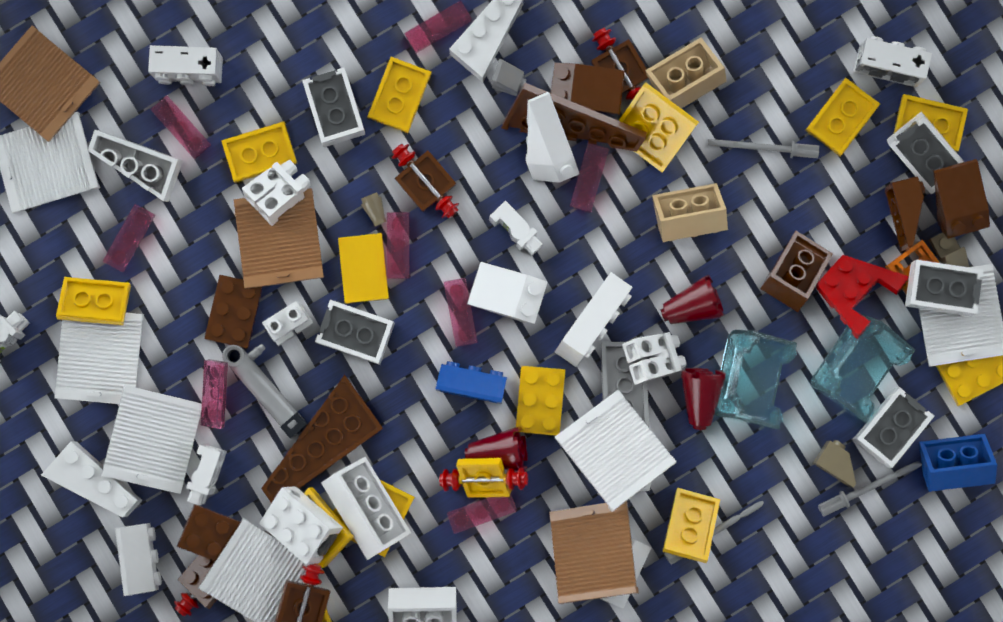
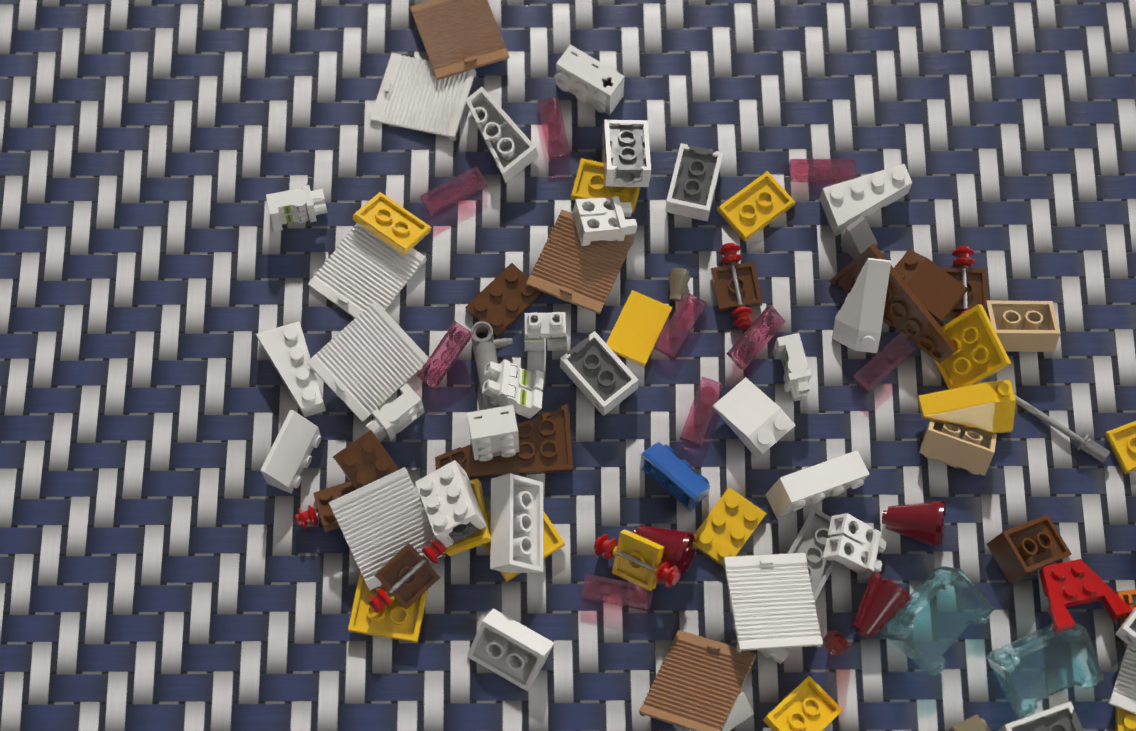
camera: 30 degrees right, 15 degrees down
none -> white piece [467,405,519,461]
none -> white hips [482,359,544,419]
none -> piece [602,120,651,187]
none -> clear pink plate [726,306,786,370]
none -> clear red plate [823,630,853,656]
none -> yellow wedge [917,380,1016,434]

